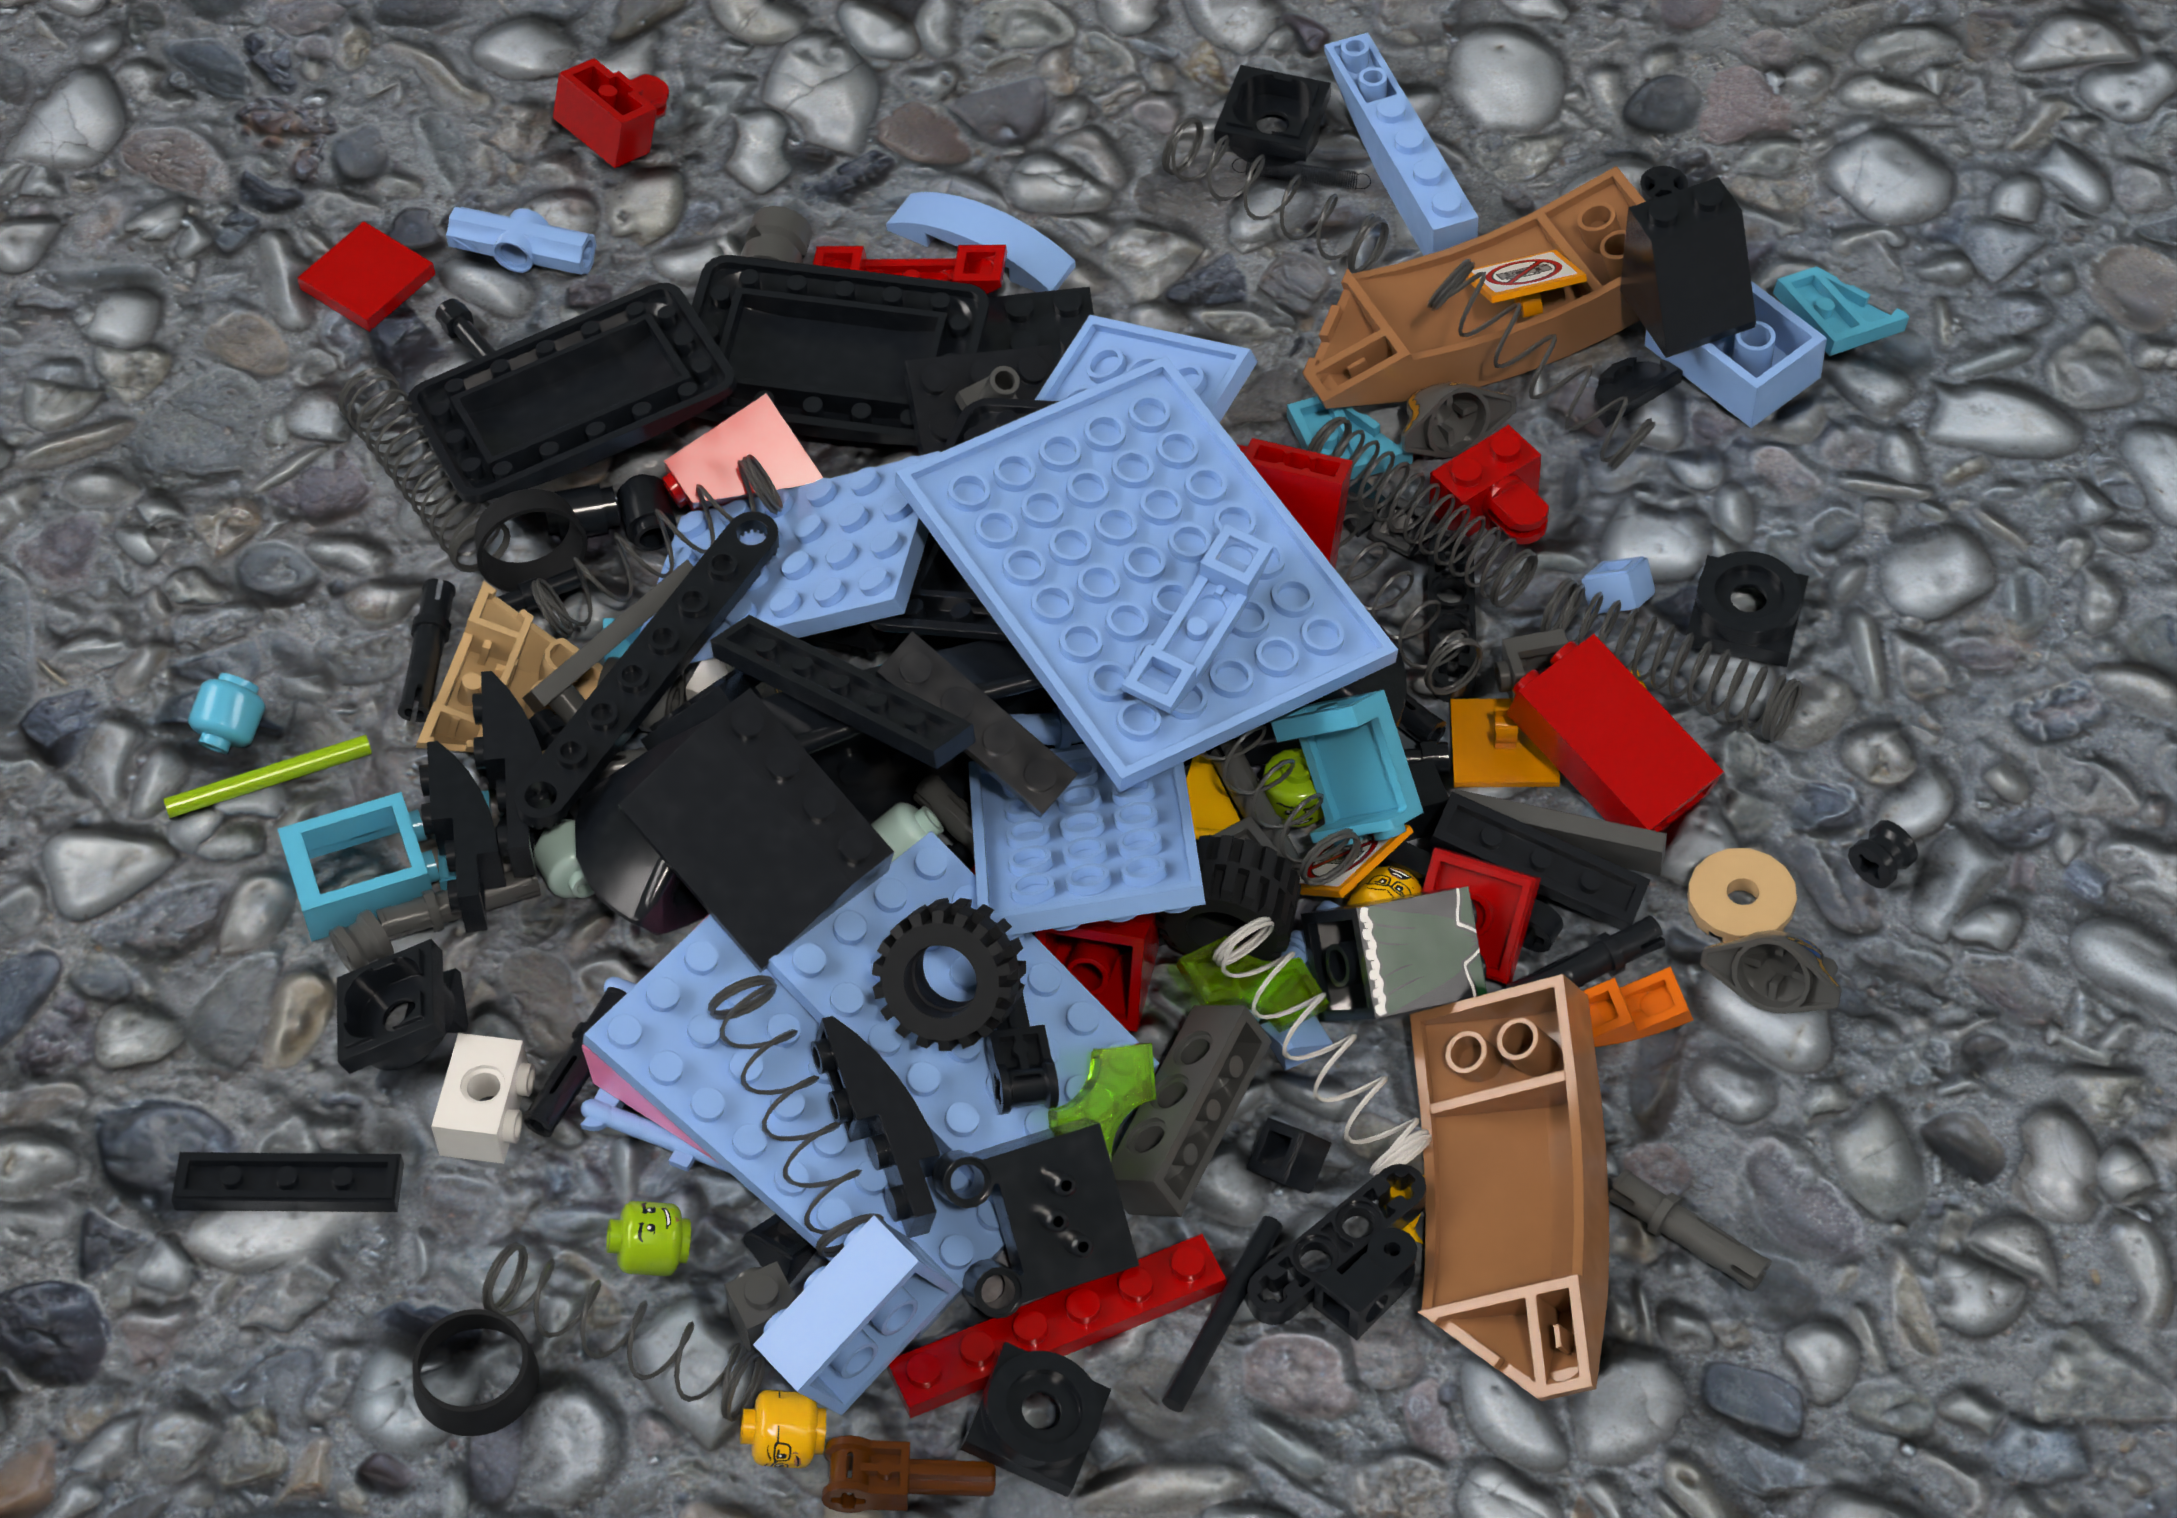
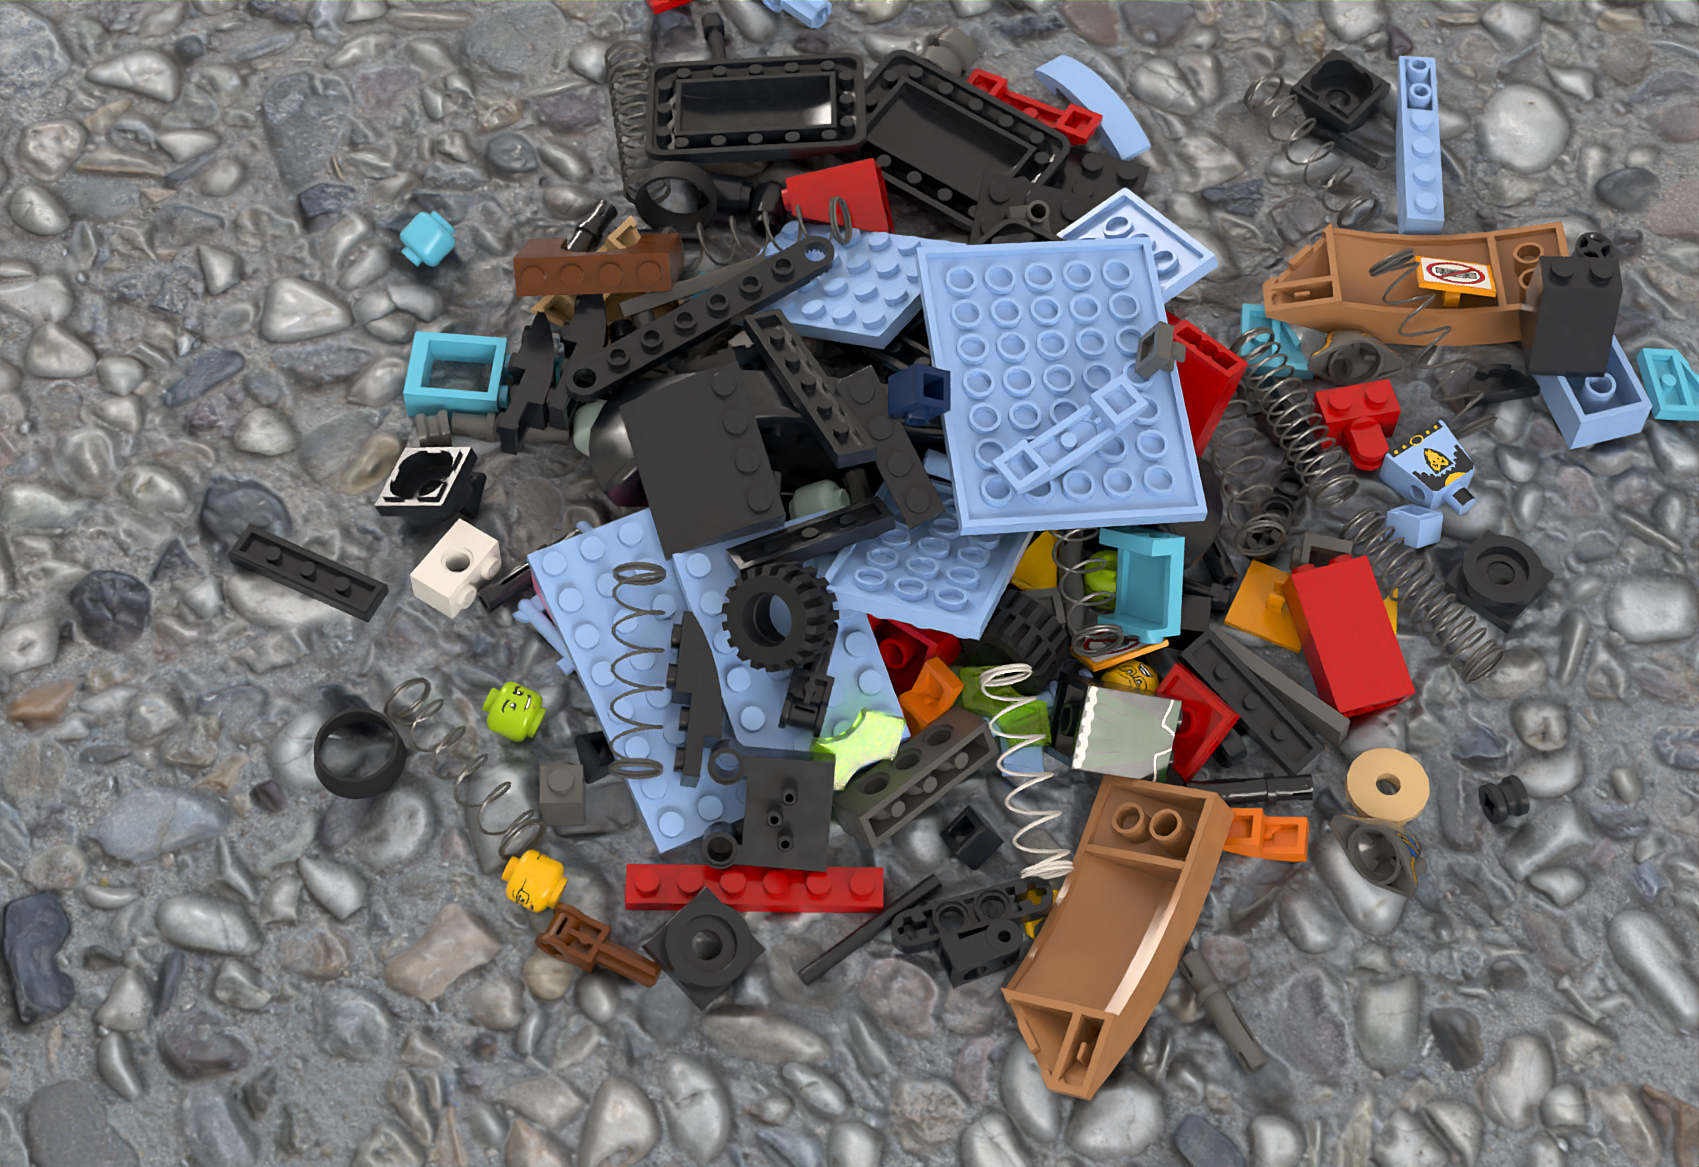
camera: 20 degrees right, 5 degrees up
lime bar [163,734,372,818] -> none
light blue brick [753,1215,960,1416] -> none
none -> reddish brown arch [513,233,682,297]
none -> black plate [725,496,896,576]
none -> dark blue brick [888,363,951,426]
none -> orange slope [898,657,965,742]
none -> dark grey tile [1135,321,1186,378]
none -> light blue torso [1378,420,1476,515]

